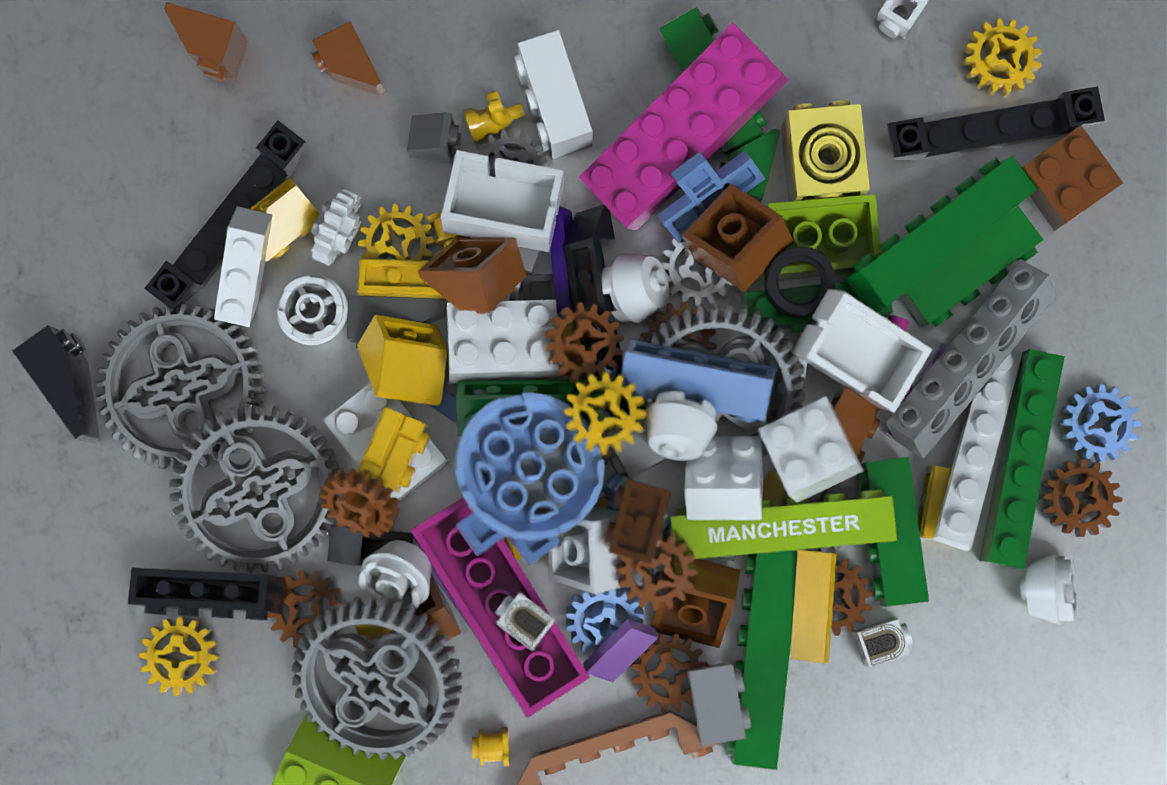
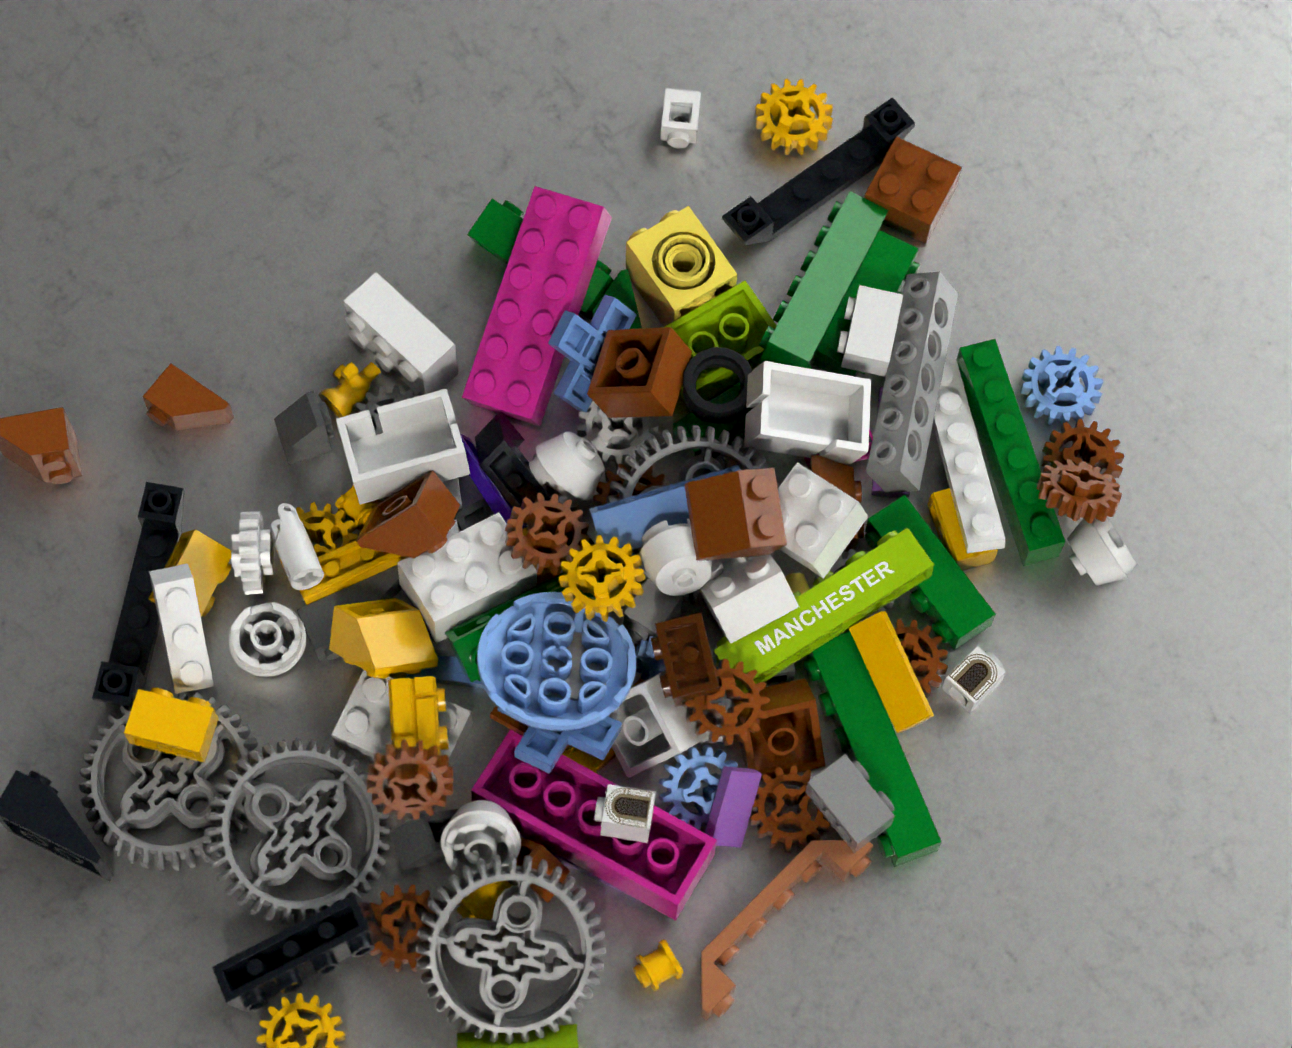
camera: 30 degrees left, 15 degrees down
none -> yellow brick [124,687,219,763]
none -> white piece [271,503,324,590]
none -> dark orange slope [684,468,787,561]
none -> white brick [837,285,903,377]
none -> dark orange gear [1037,459,1122,524]

